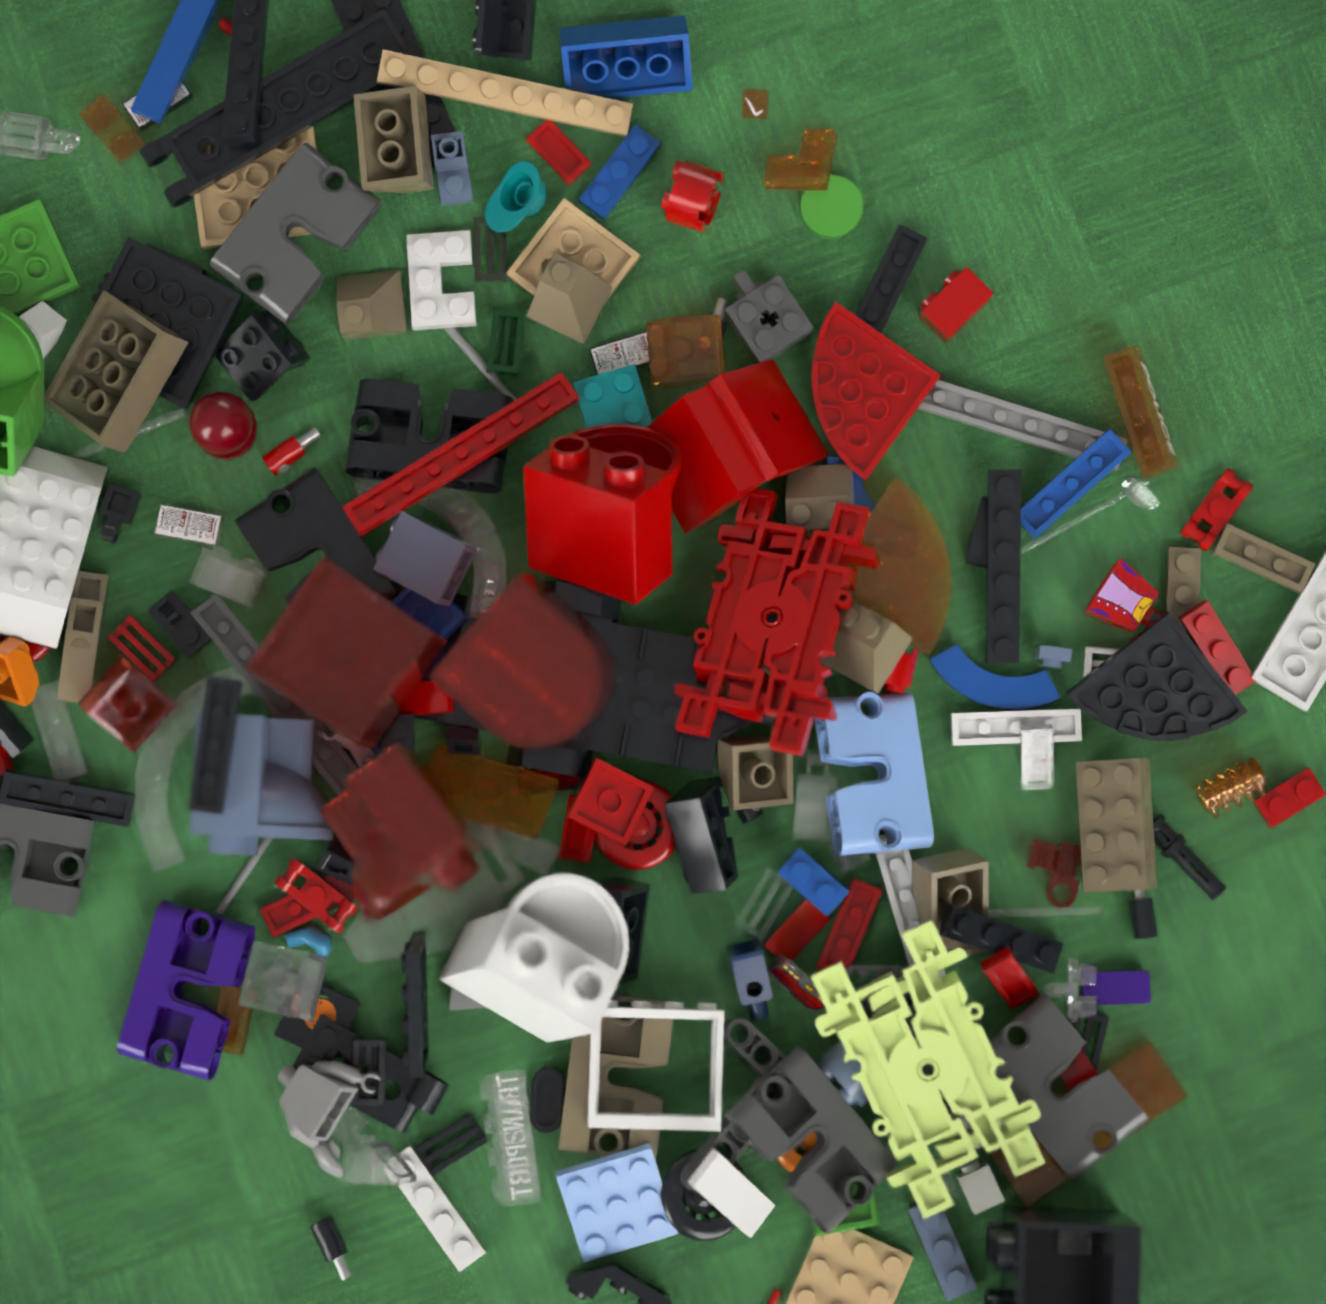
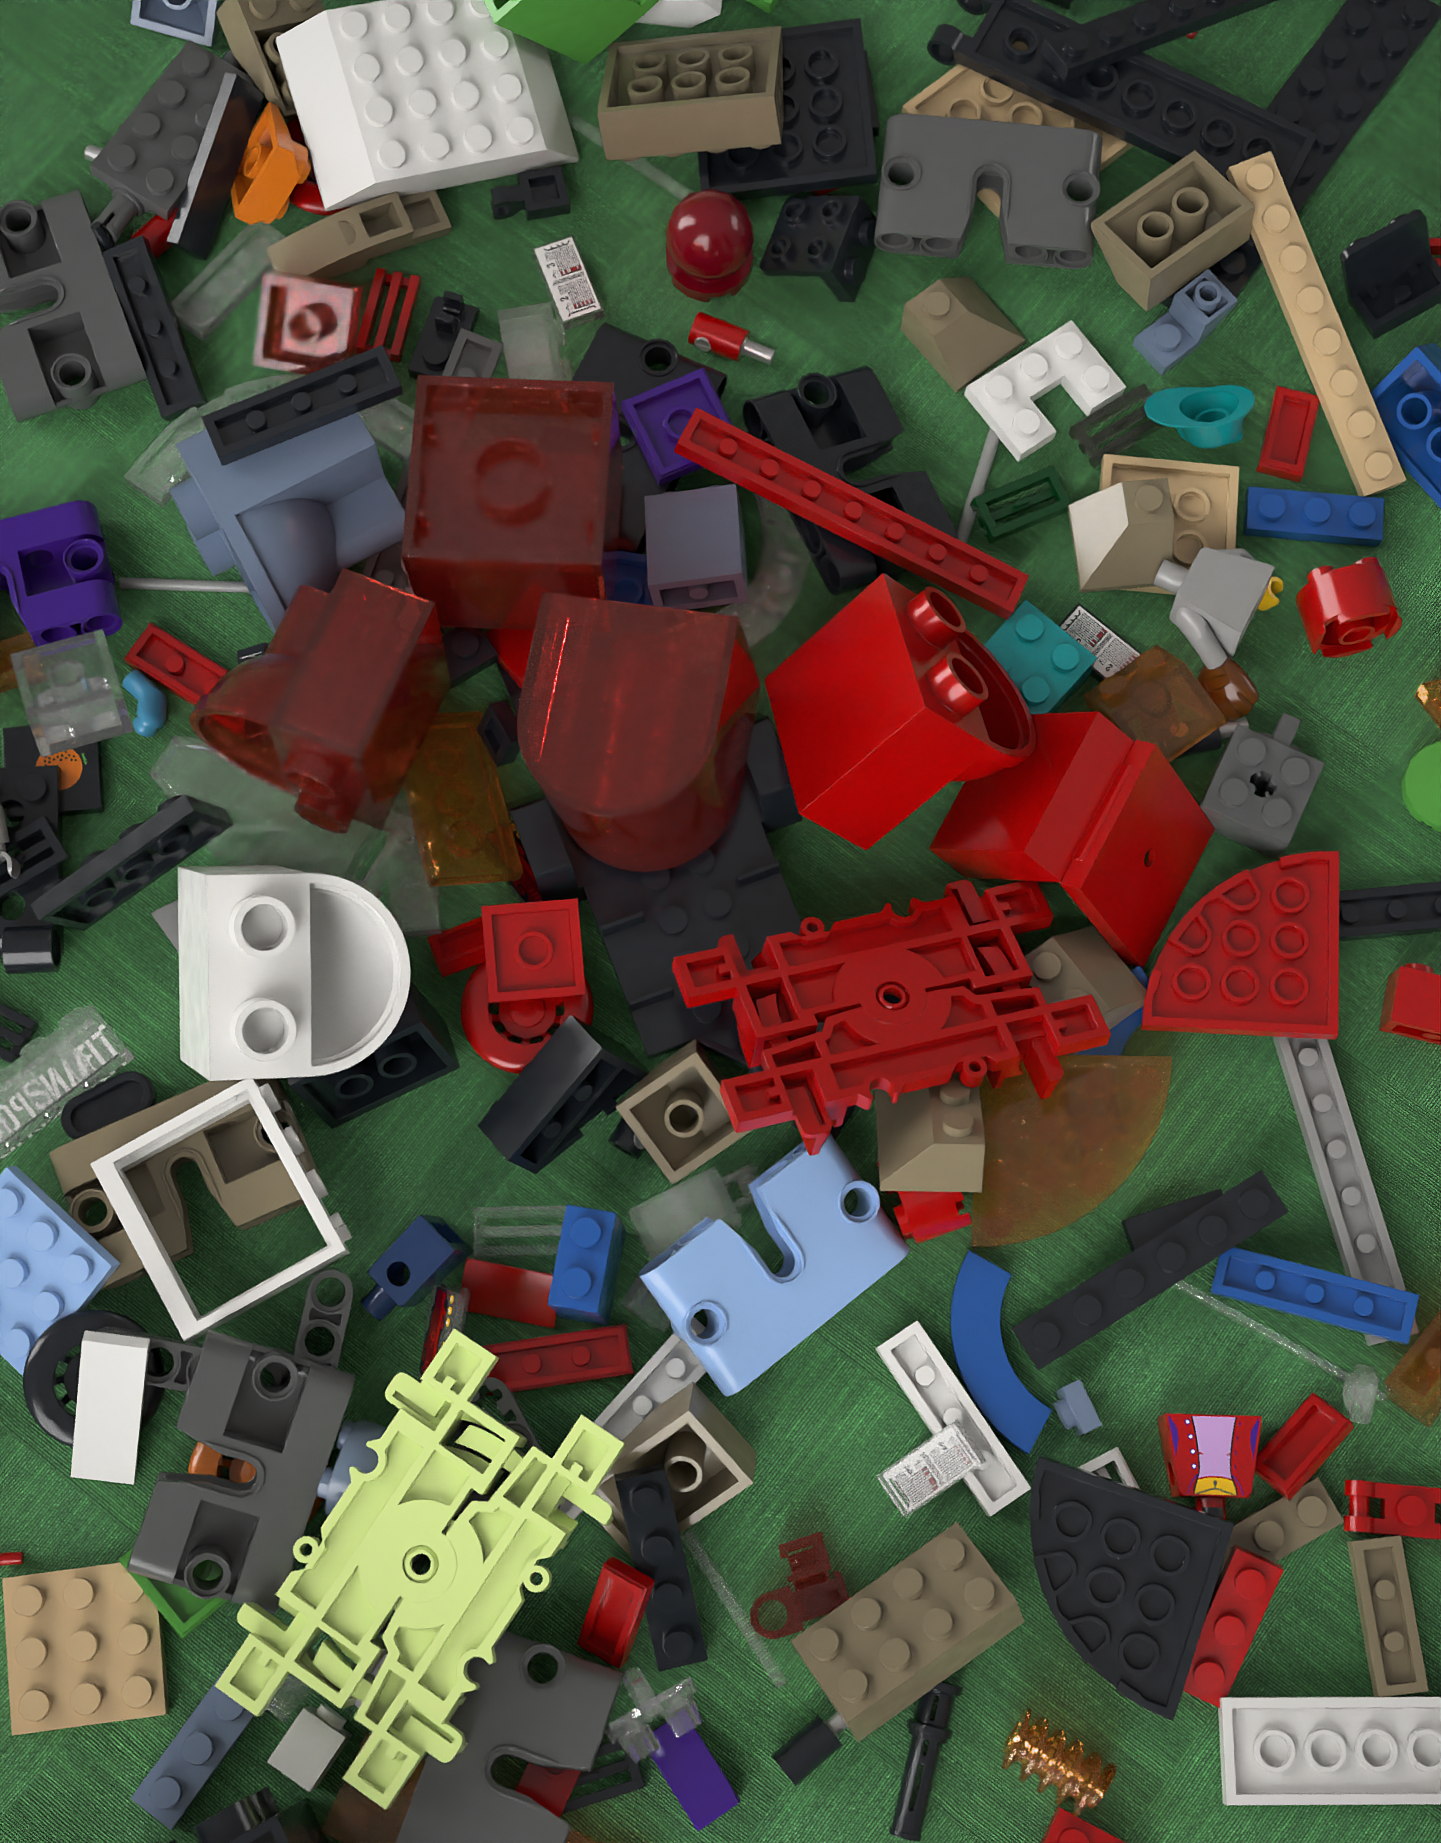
camera: 55 degrees right, 10 degrees down
red plate [274,856,360,934] -> none
none -> dark purple tile [621,367,733,486]
none -> light grey torso [1153,547,1283,721]
none -> red tile [1254,1392,1354,1501]

